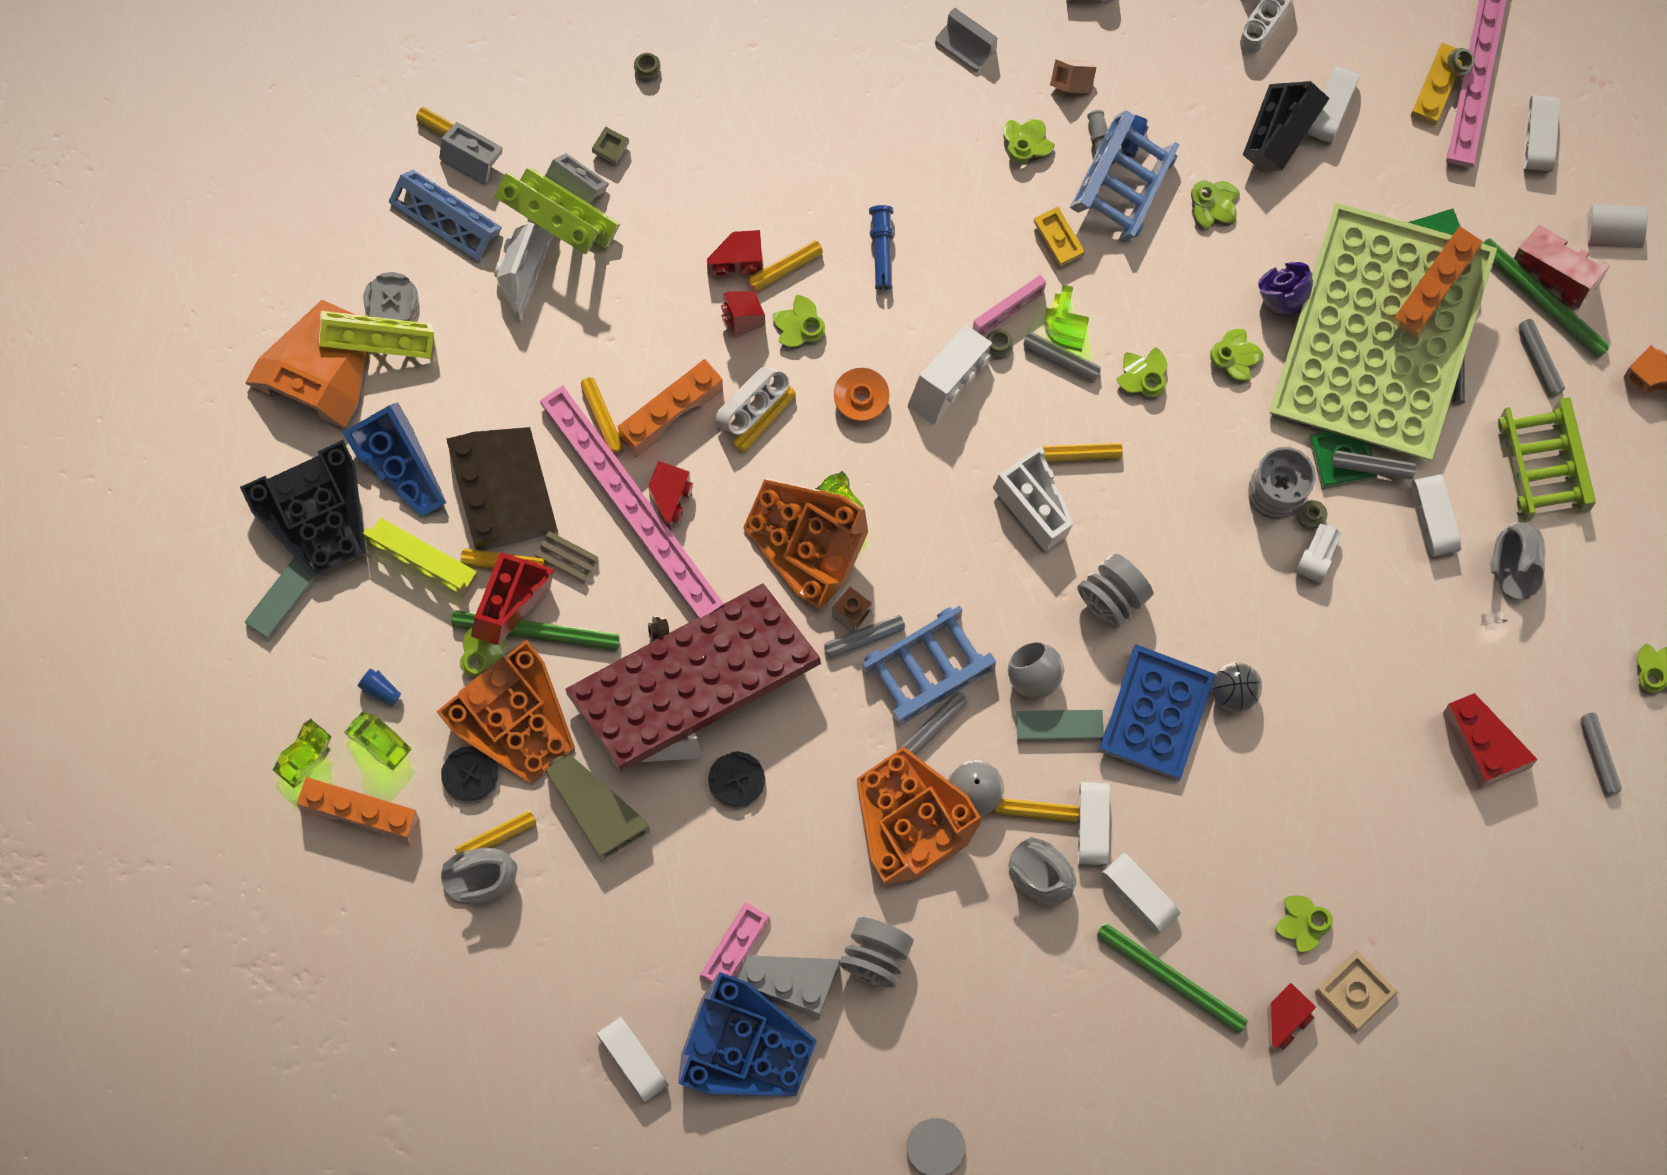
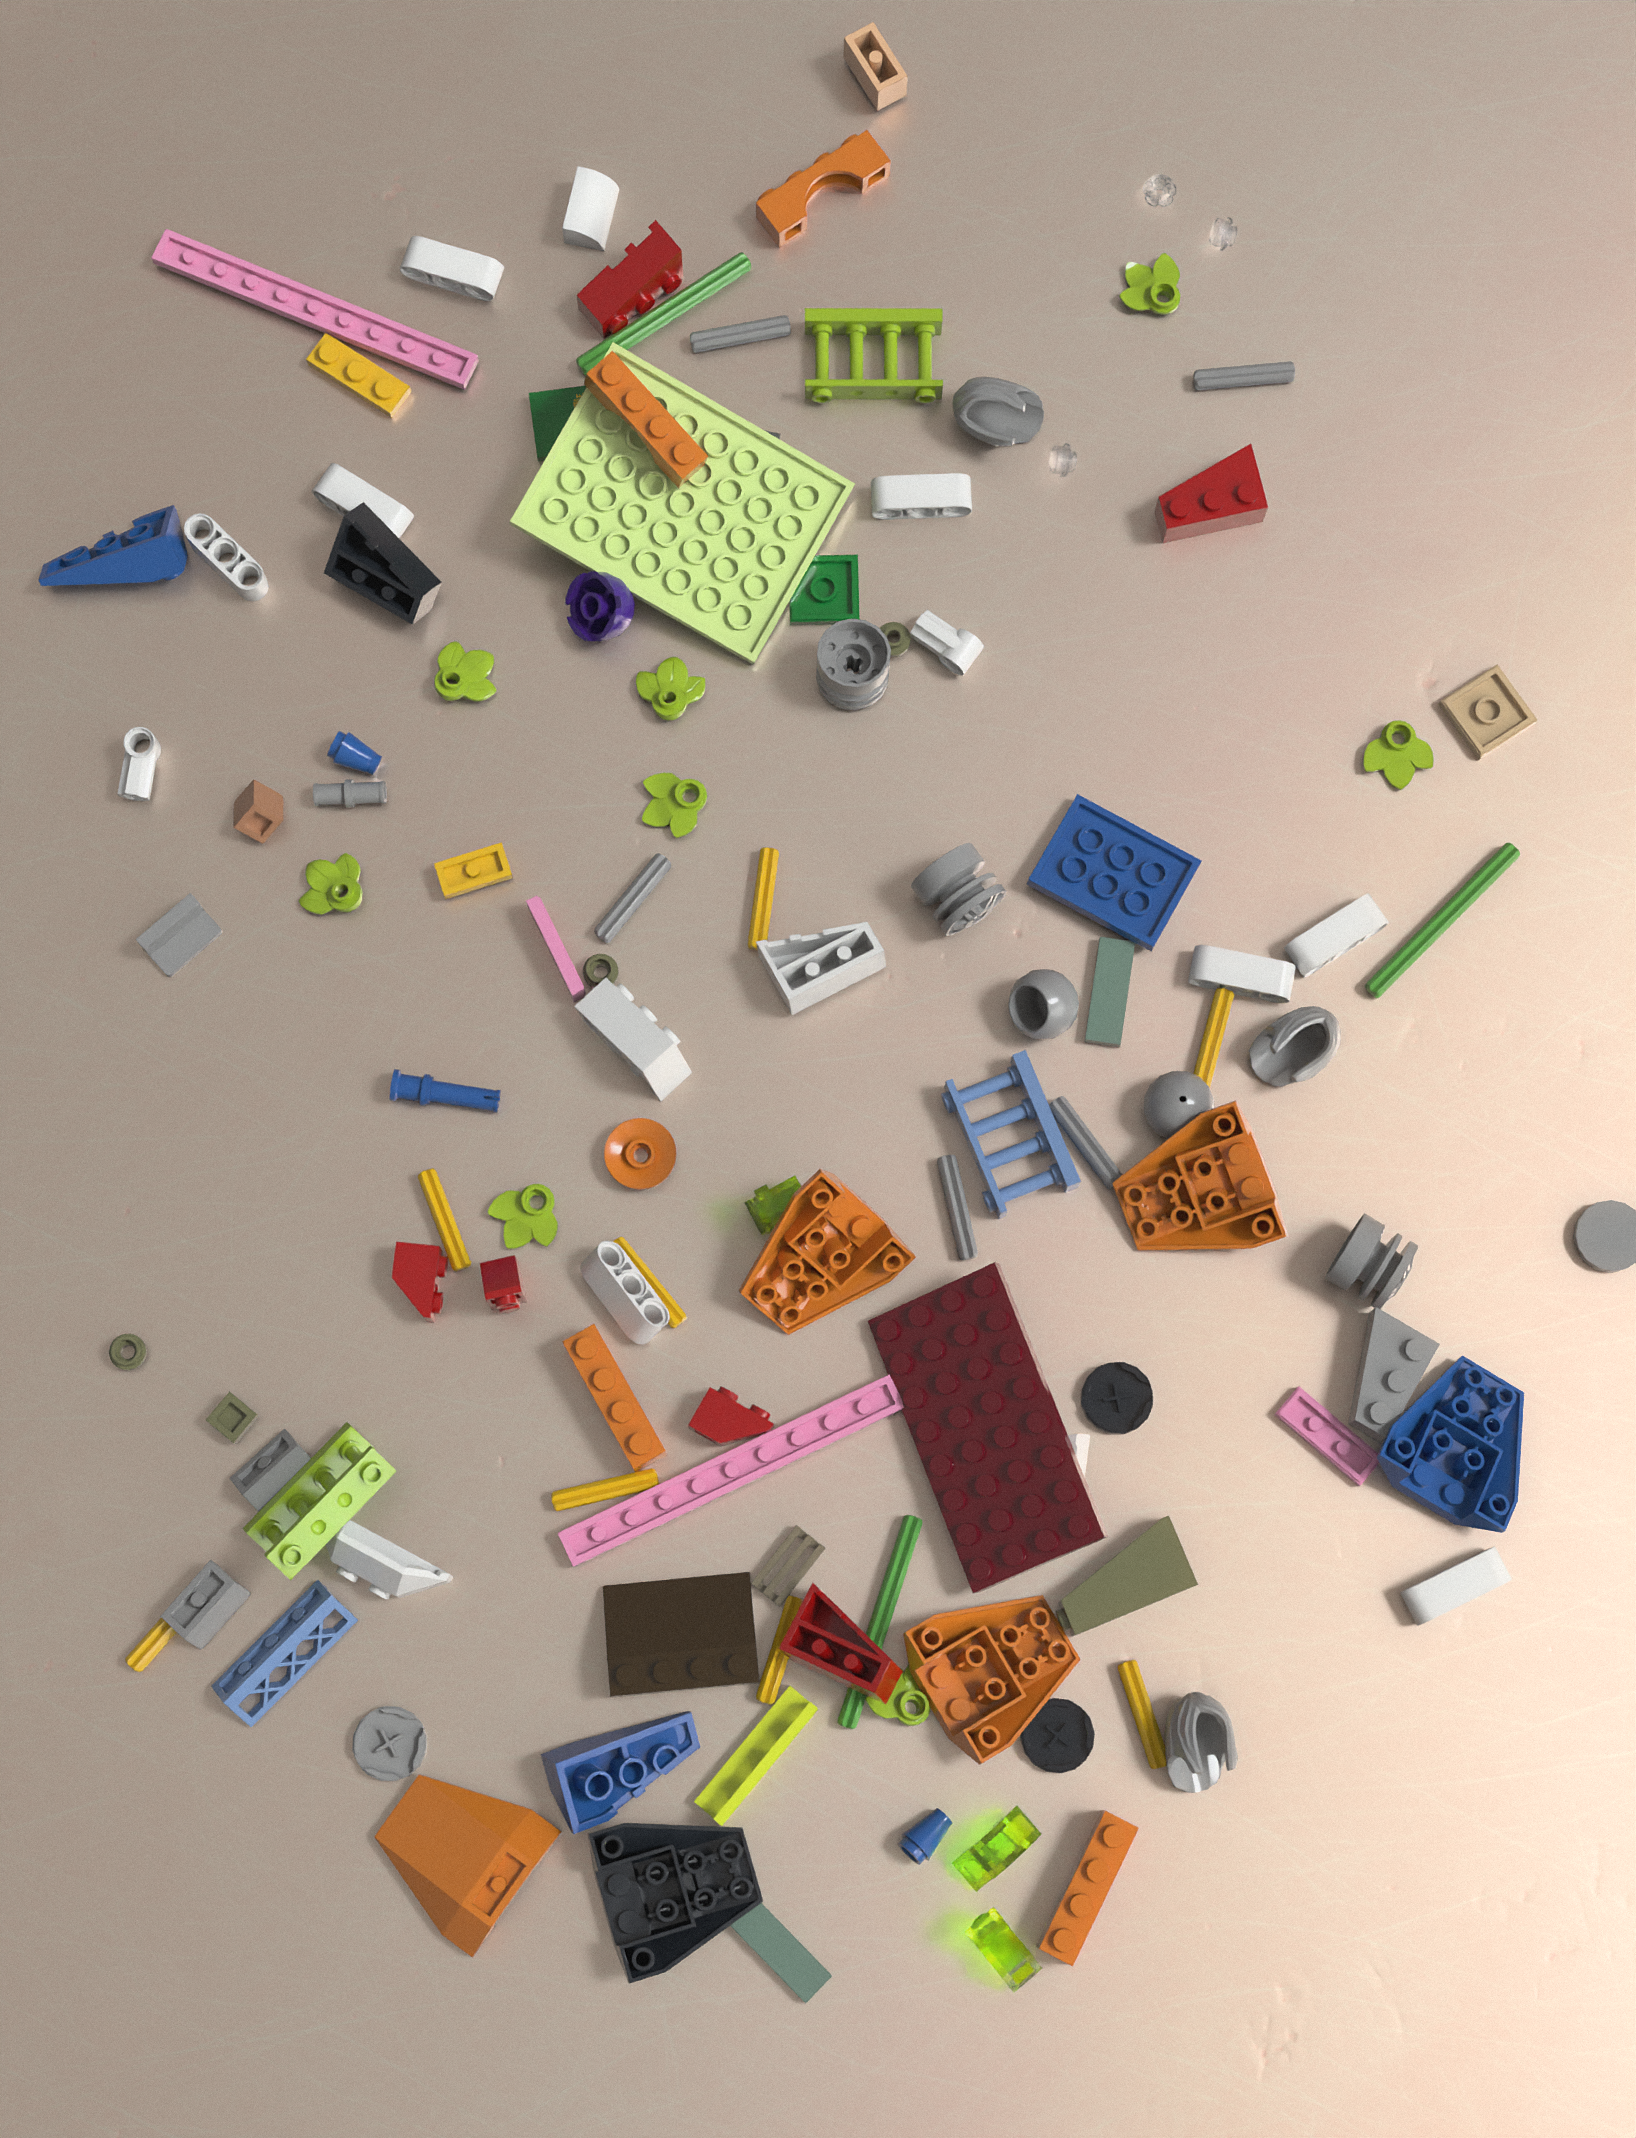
camera: 80 degrees left, 5 degrees up
neon yellow fence [318,311,434,359] -> none
dark brown plate [648,616,670,640] -> none
reddish brown brick [832,586,872,632] -> none
clear neon green brick [1044,285,1090,352] -> none
medium blue fence [1069,110,1180,242] -> none
dark grey piece [1212,662,1262,712] -> none
red slope [1267,983,1316,1053] -> none
light grey axle [1332,451,1416,480] -> none
olive plate [1448,48,1475,75] -> none

